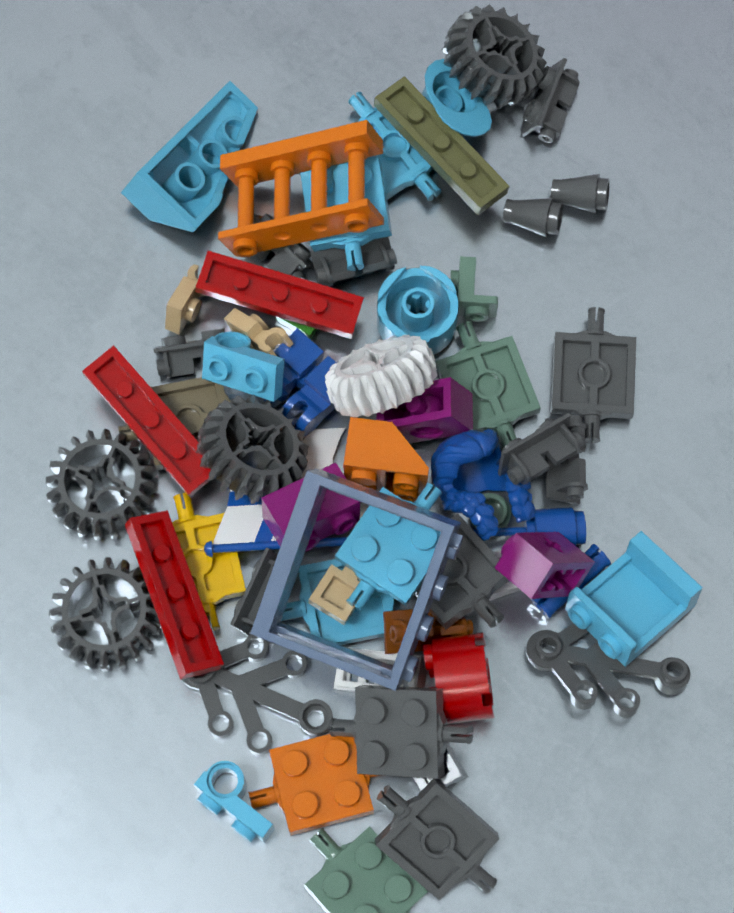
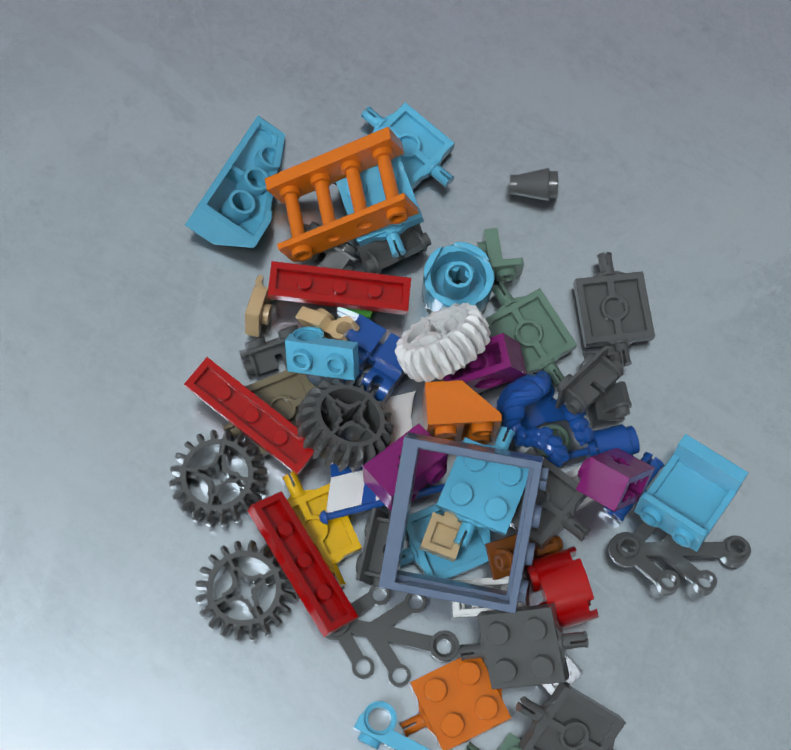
camera: 15 degrees left, 0 degrees up
olive plate [374,76,510,215] -> none
medium azure piece [422,59,492,137] -> none
dark grey gear [442,4,547,109] -> none
dark grey hinge [521,58,580,143] -> none
dark grey cone [551,174,610,214] -> none

